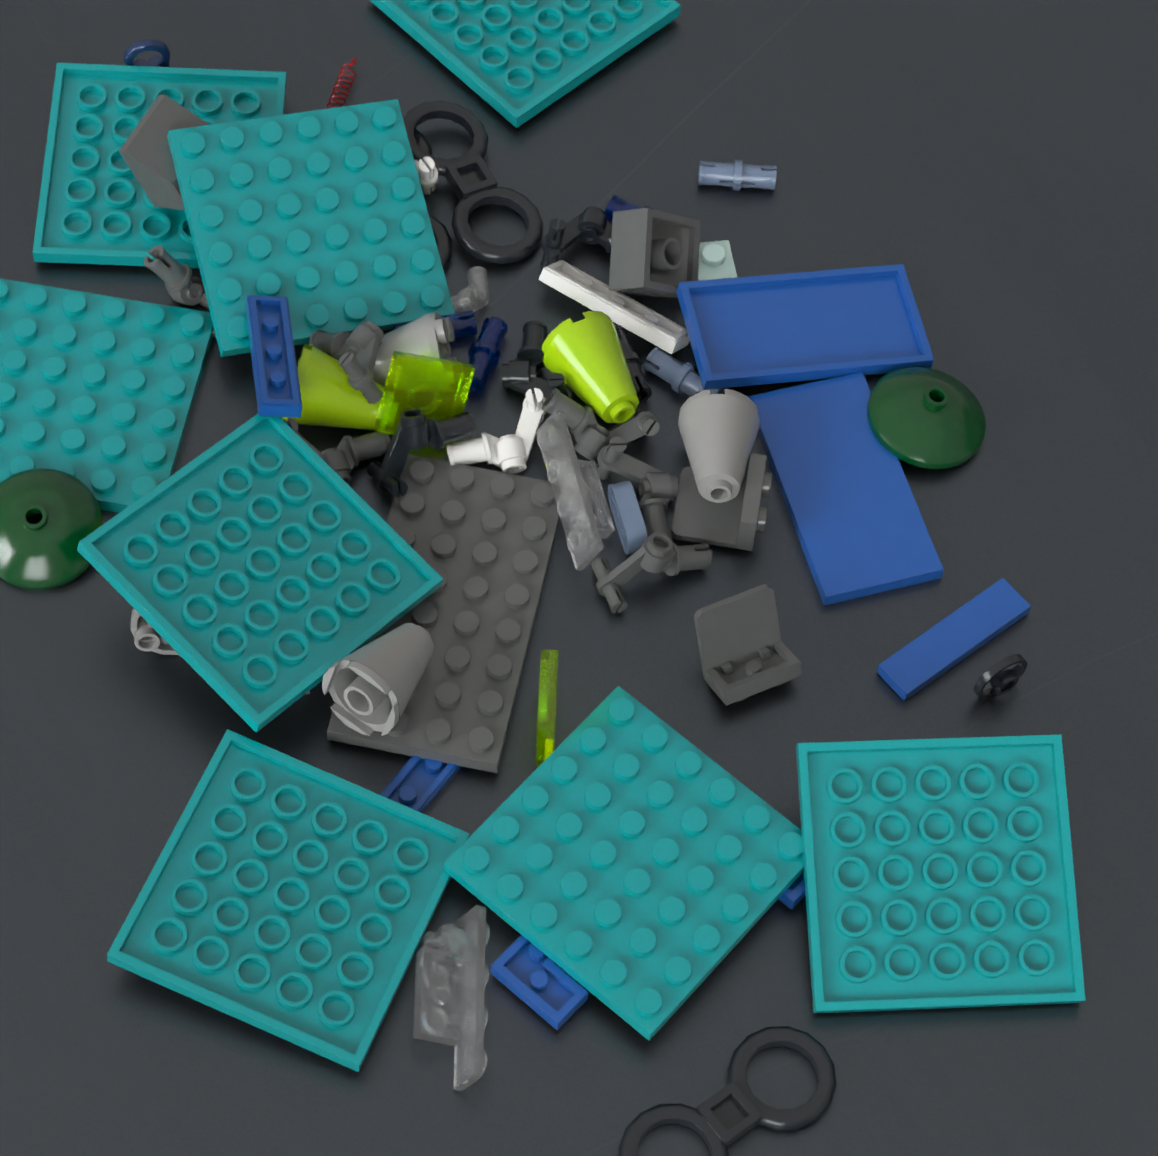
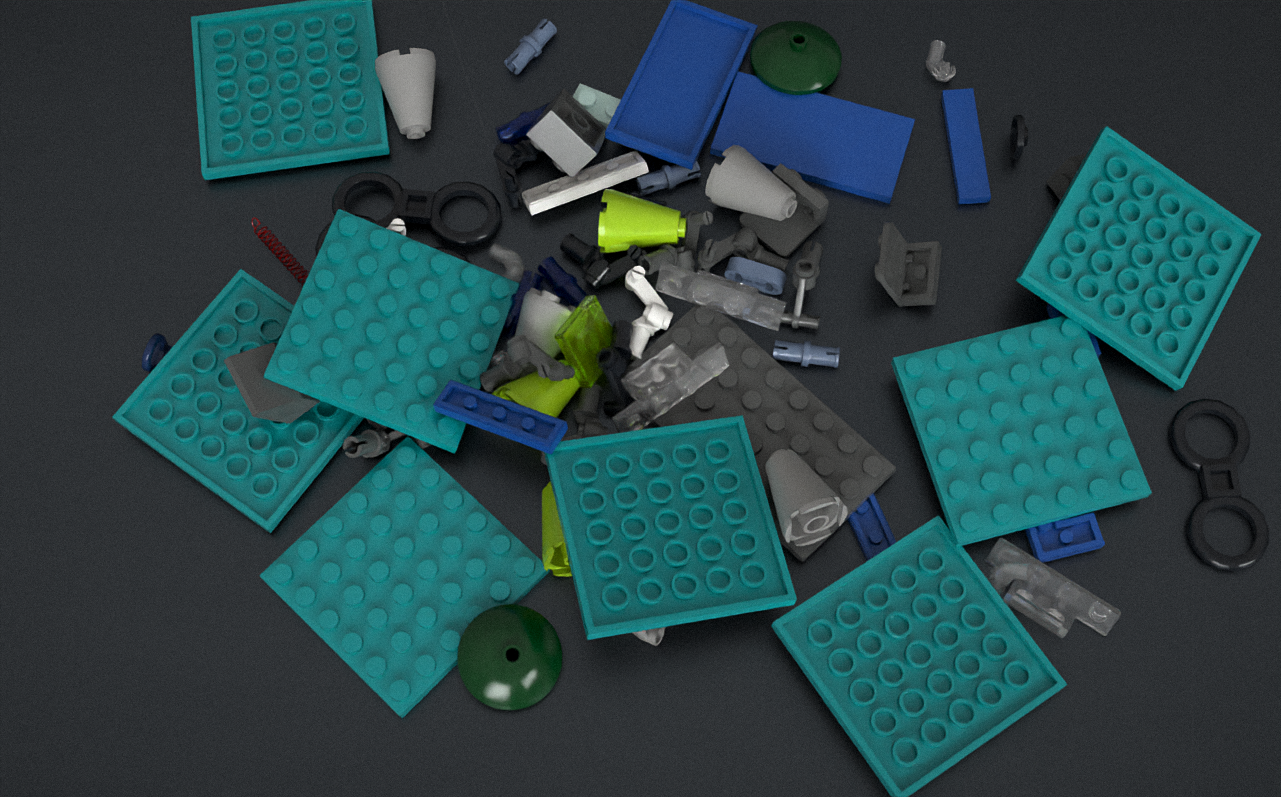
camera: 50 degrees left, 10 degrees up
clear neon green tile [535,649,558,767] -> none
none -> light grey cone [375,48,436,139]
none -> clear bracket [612,342,729,433]
none -> sand blue pin [773,339,840,368]
none -> clear arm [926,40,956,82]

